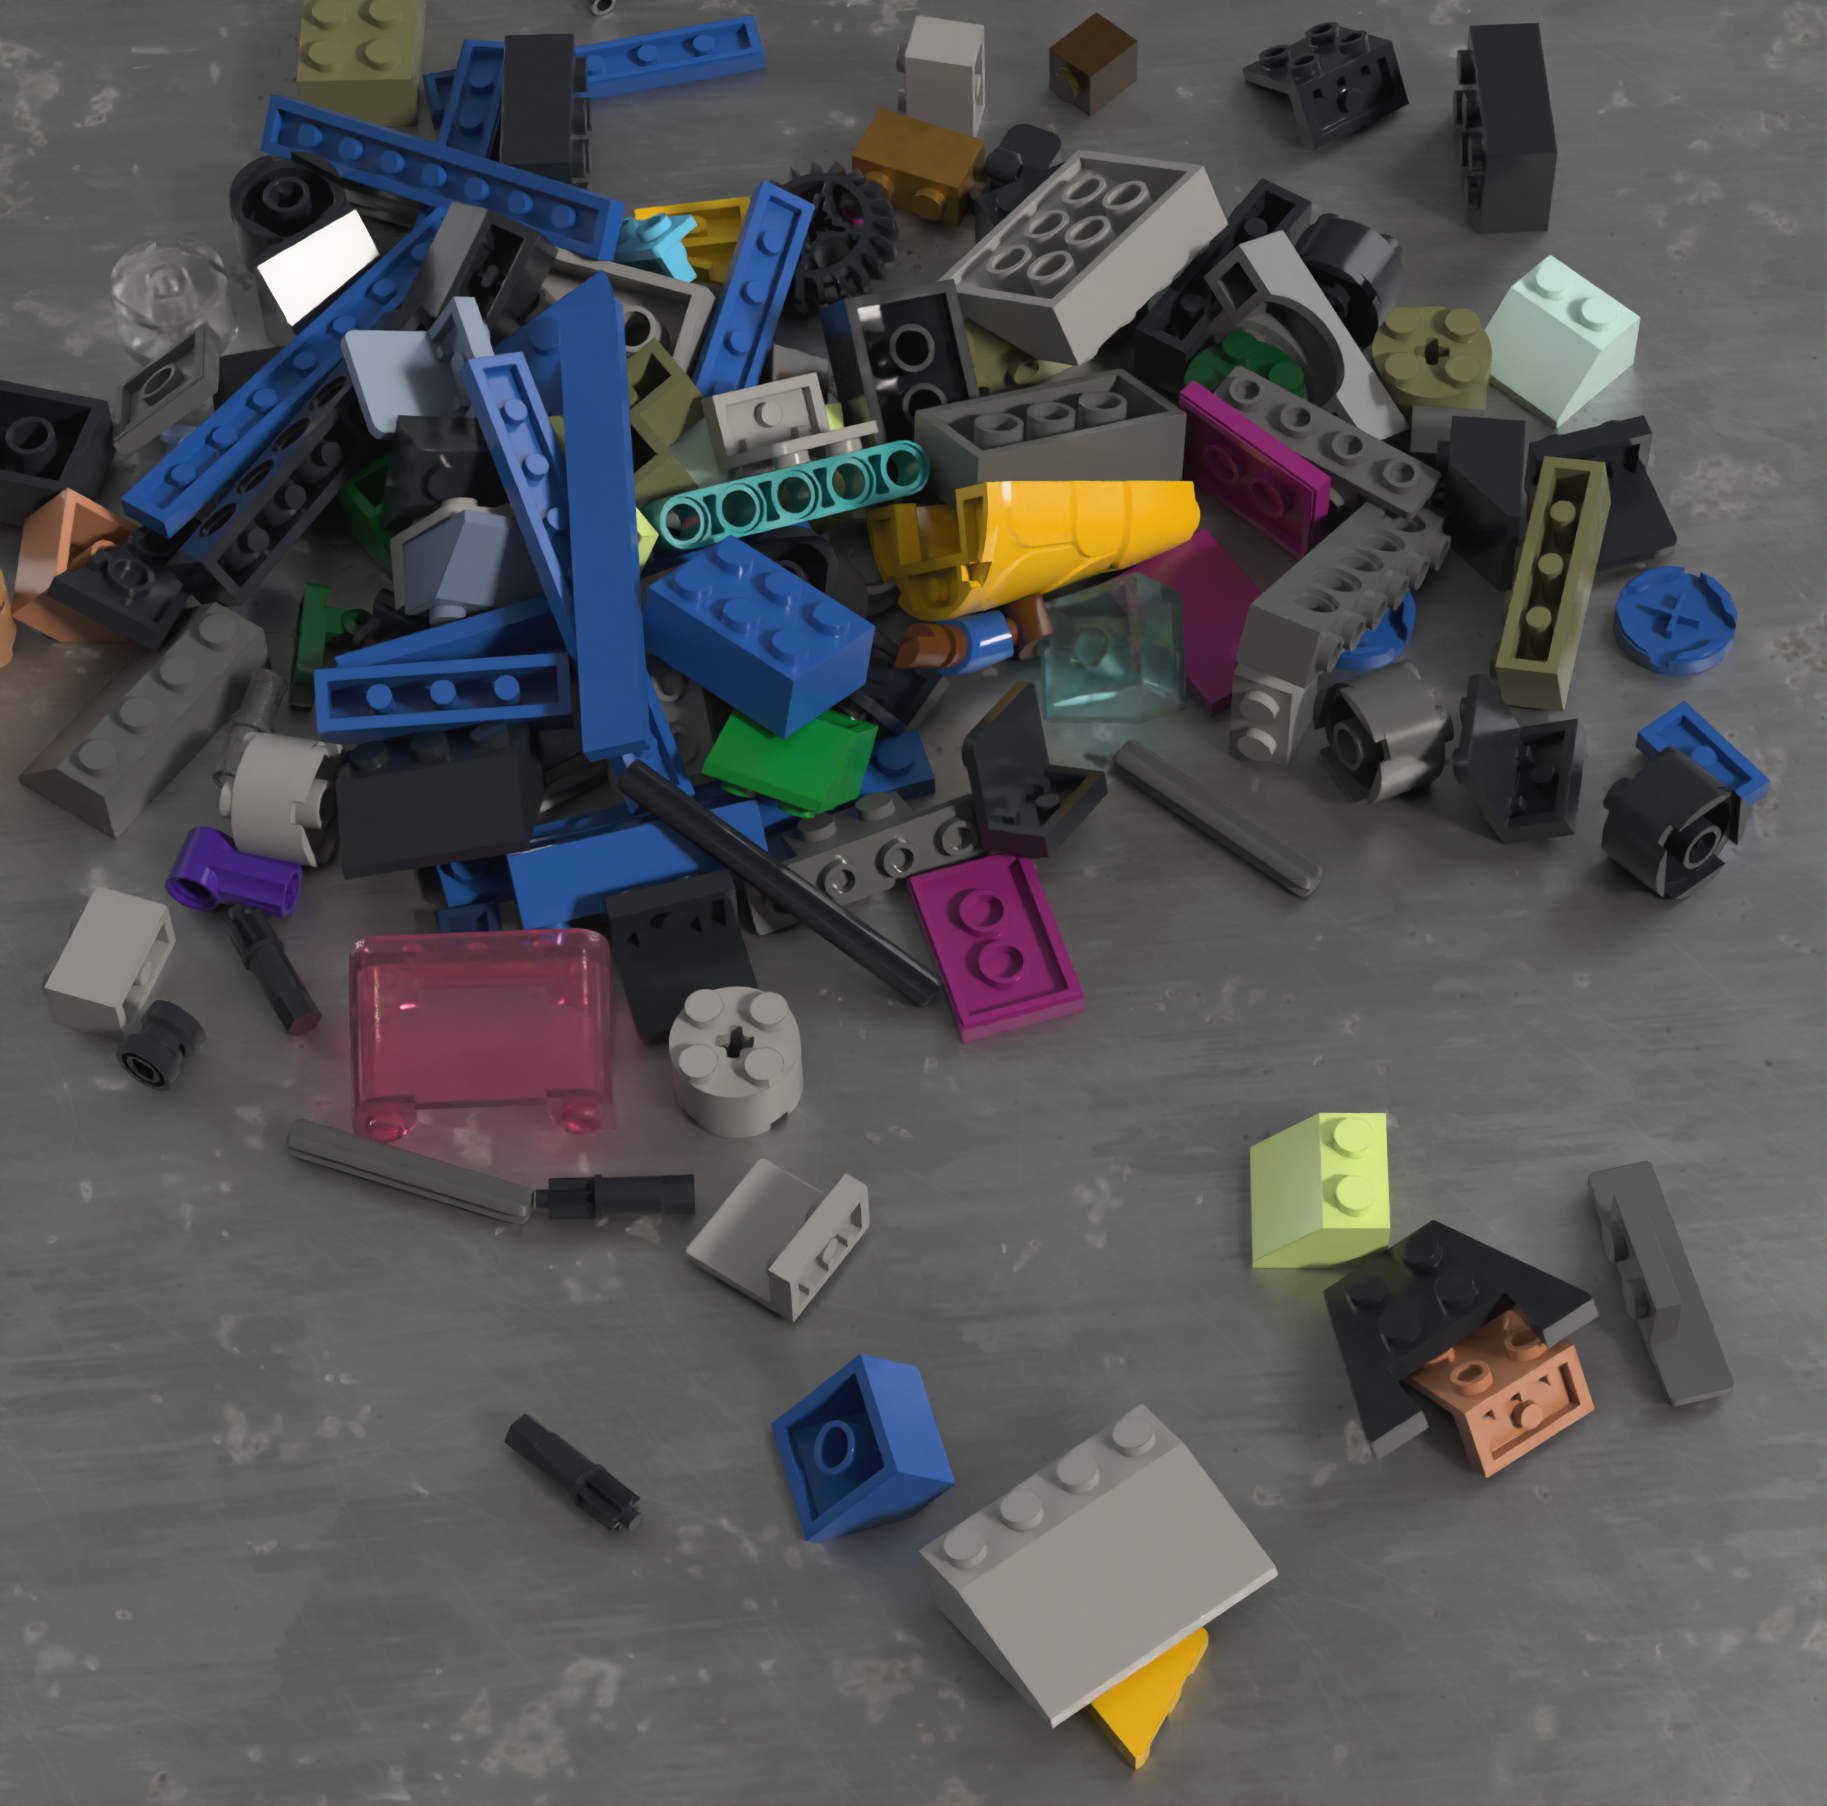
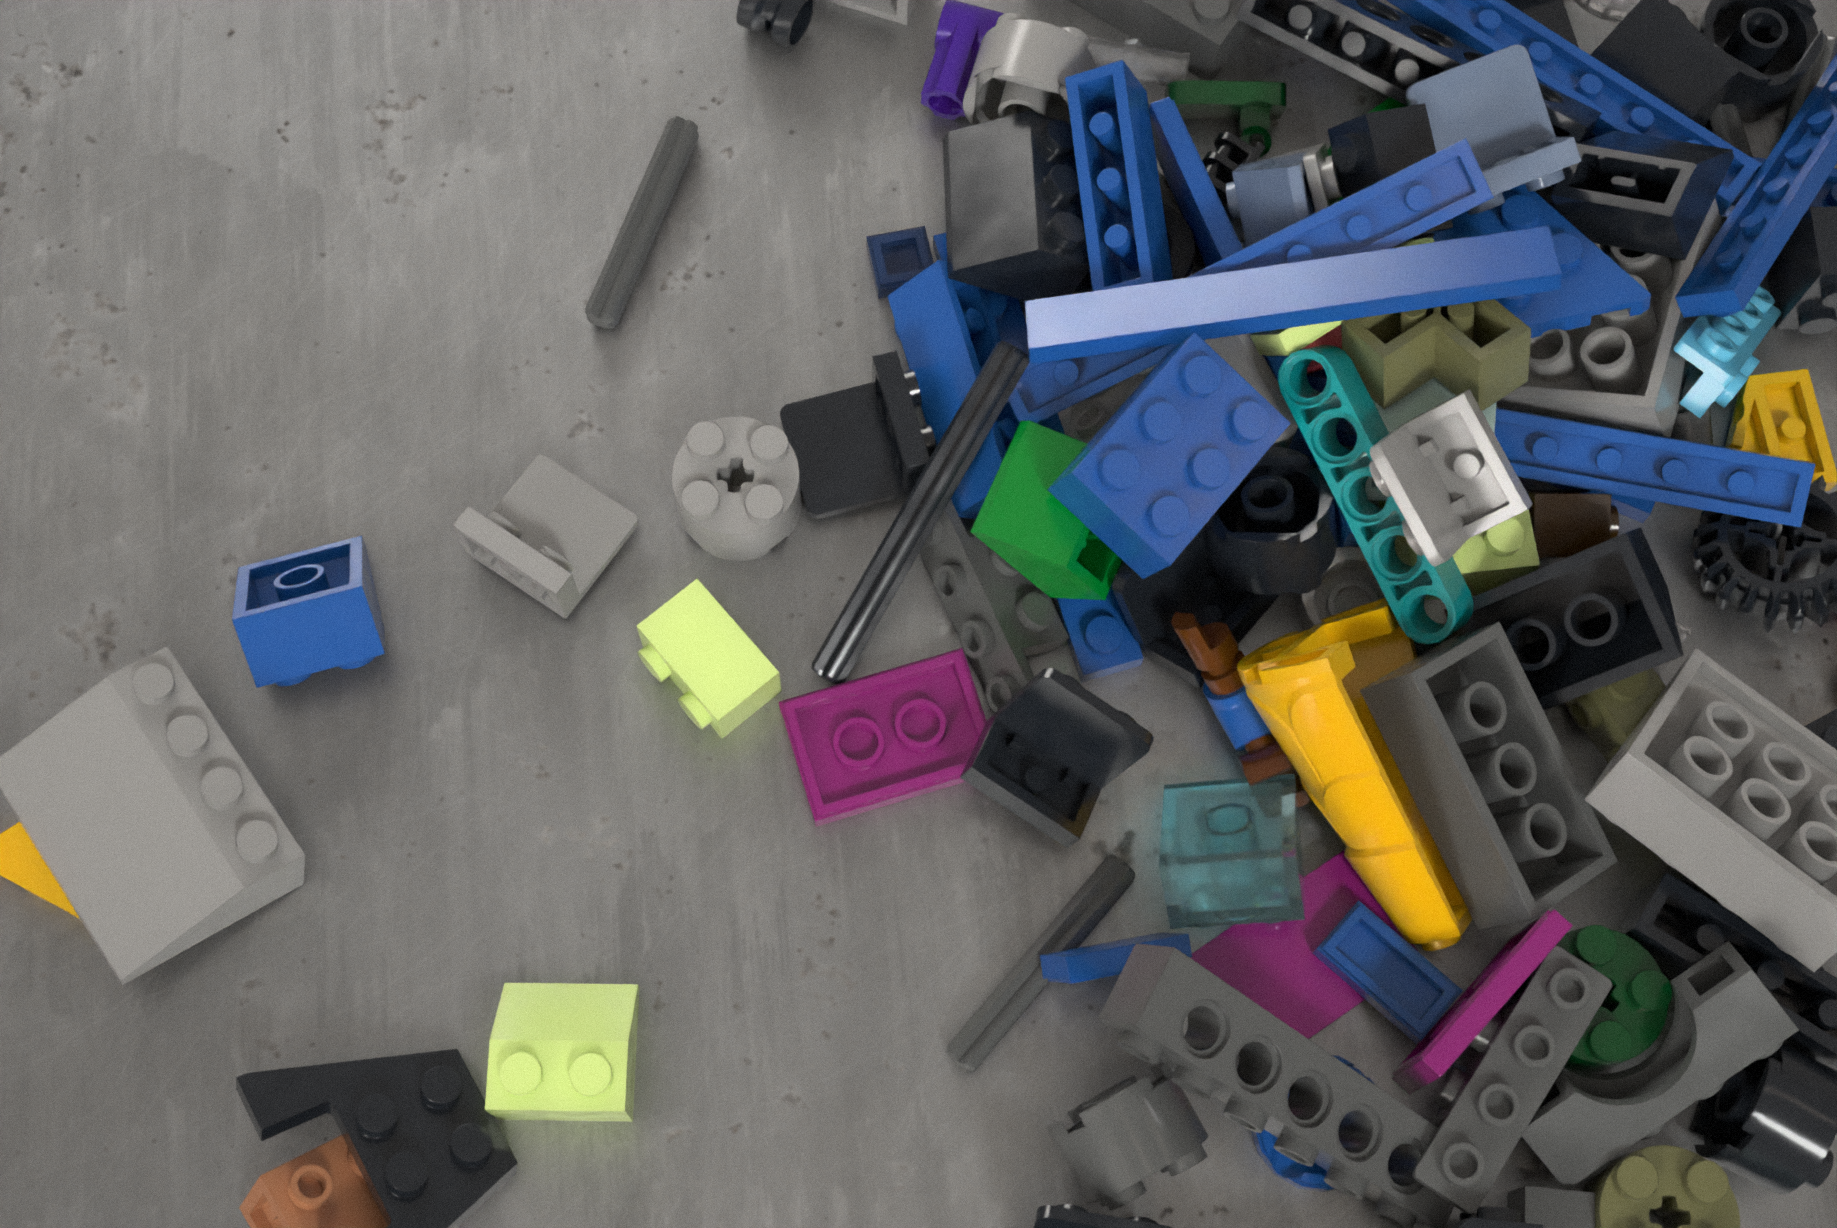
camera: 85 degrees right, 15 degrees up
black piece [225,903,322,1036] -> none
clear pink windscreen [348,928,616,1143] -> none
black piece [504,1413,643,1532] -> none
black piece [535,1174,695,1220] -> none
none -> yellowish green brick [637,579,782,739]
none -> blue tile [1040,932,1192,984]
none -> blue tile [1312,900,1463,1044]

